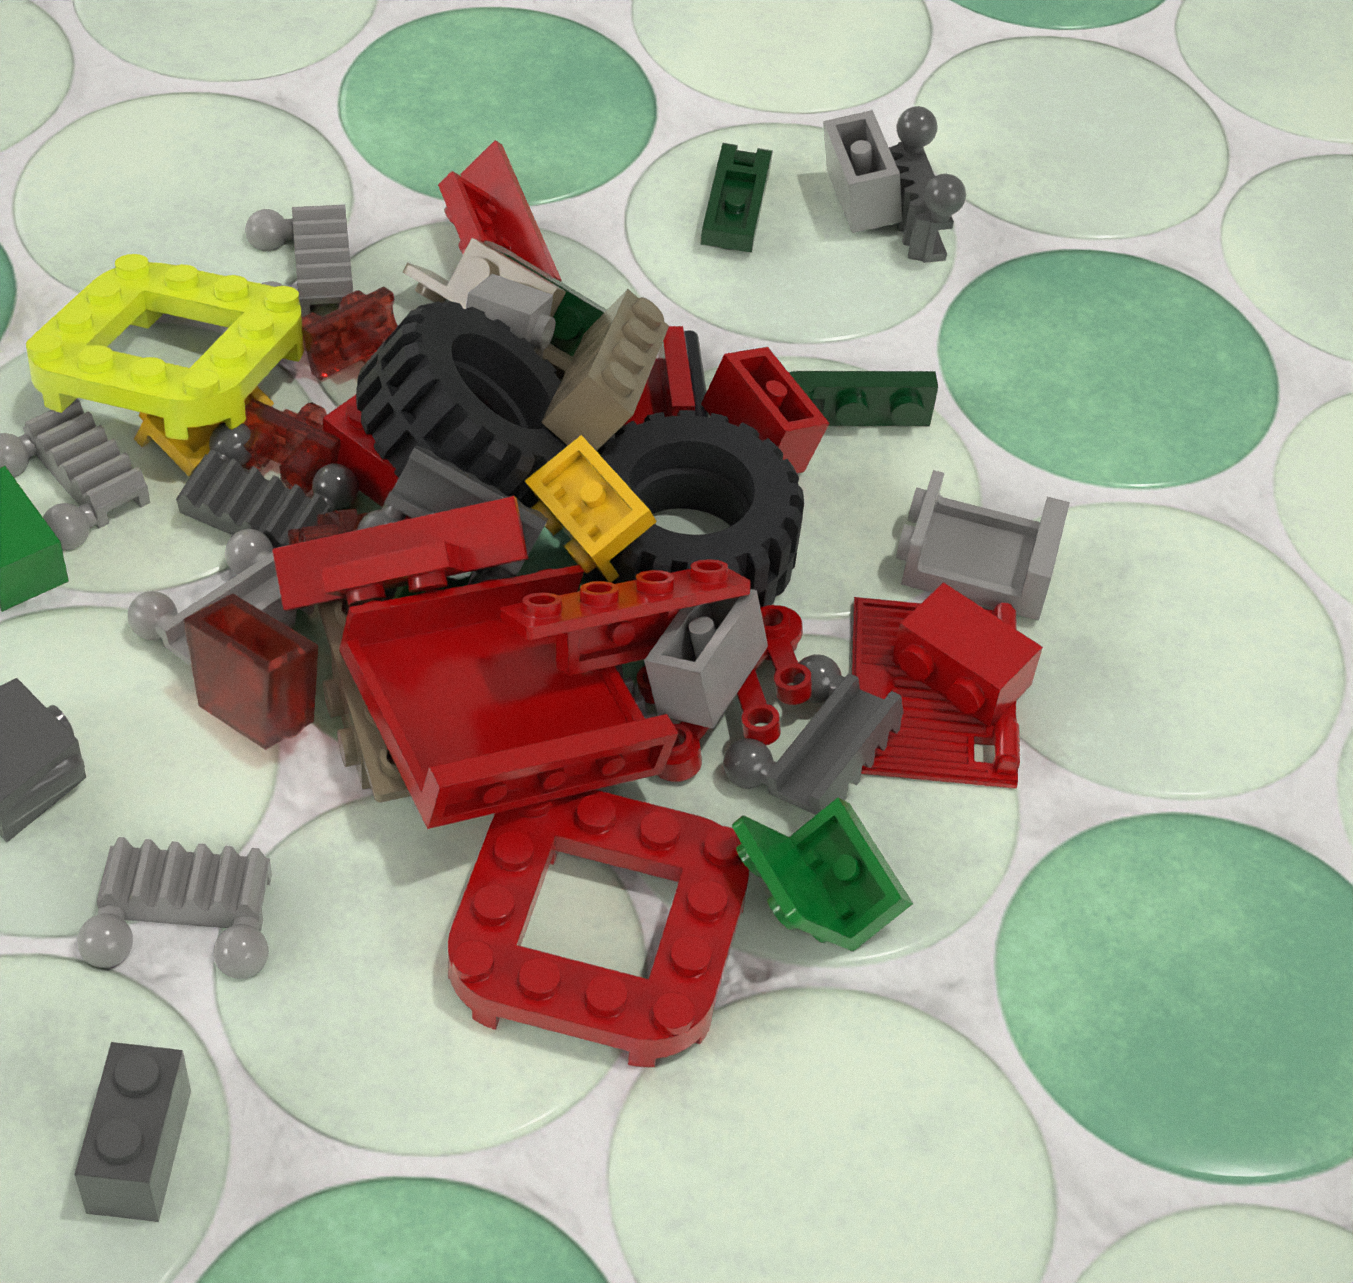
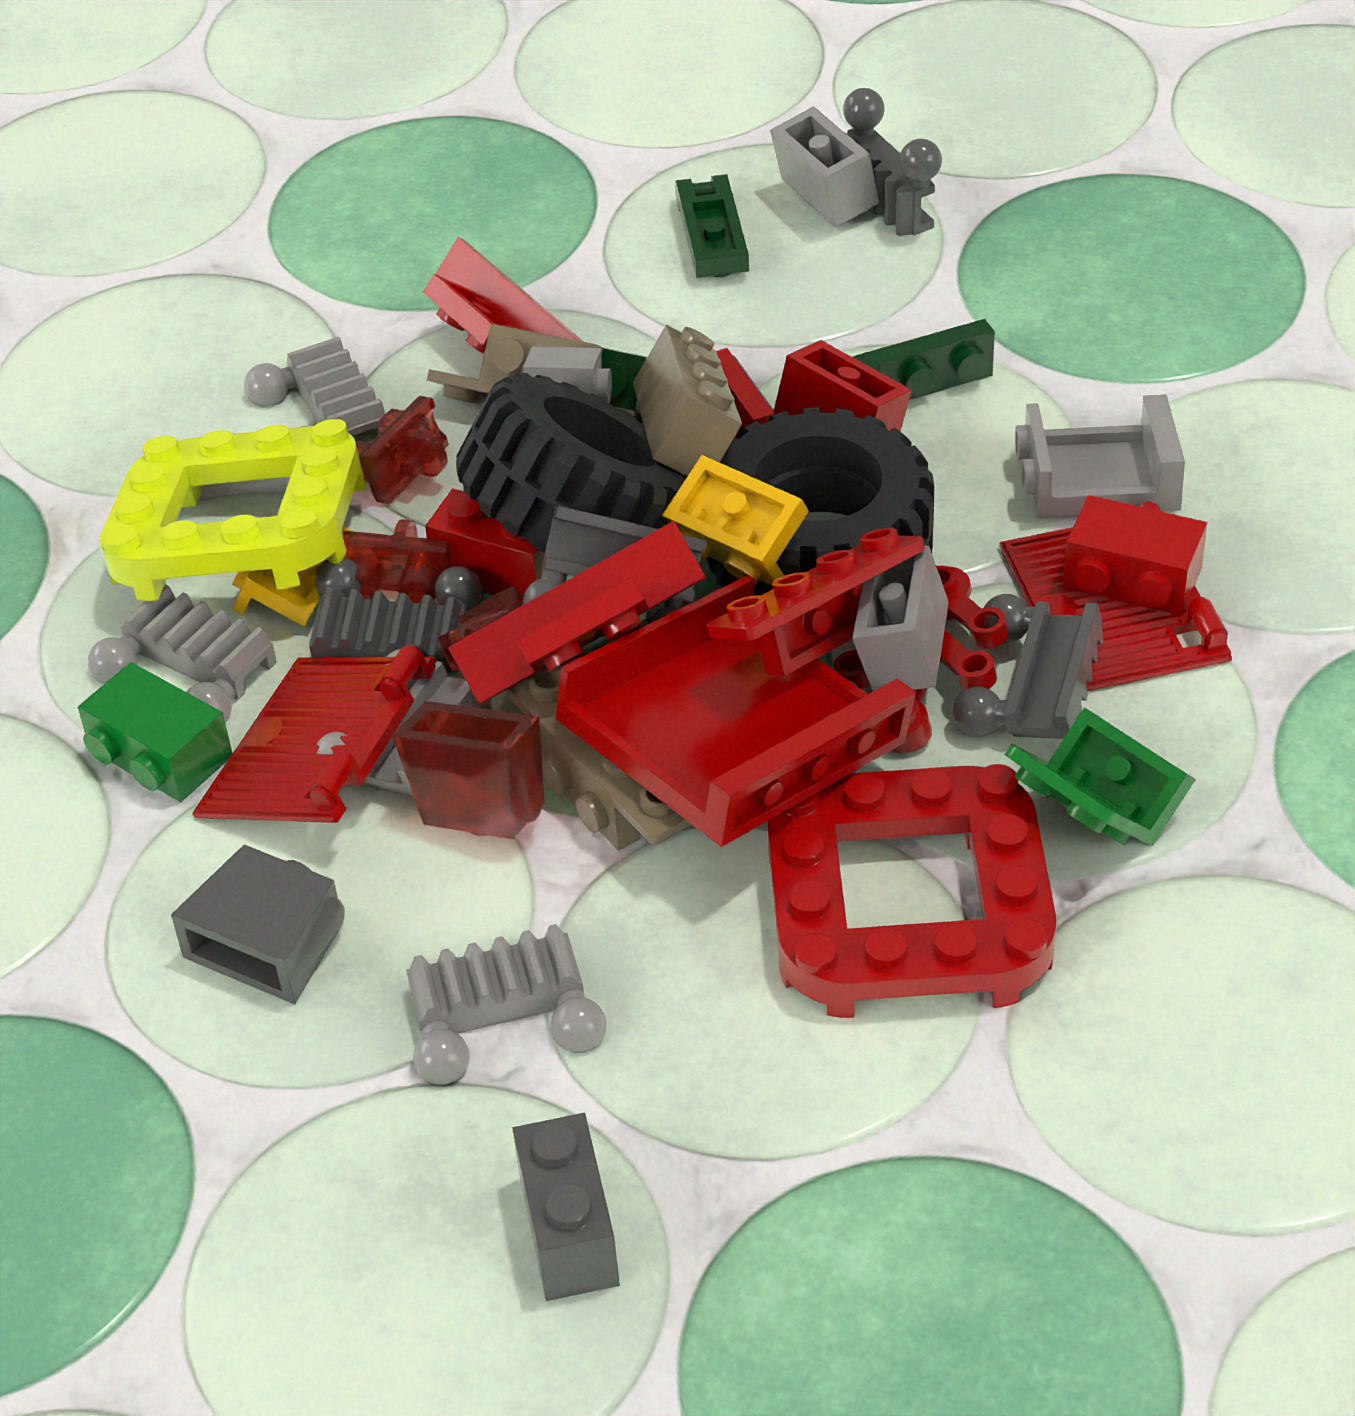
camera: 10 degrees left, 5 degrees down
none -> red window [192,645,436,823]

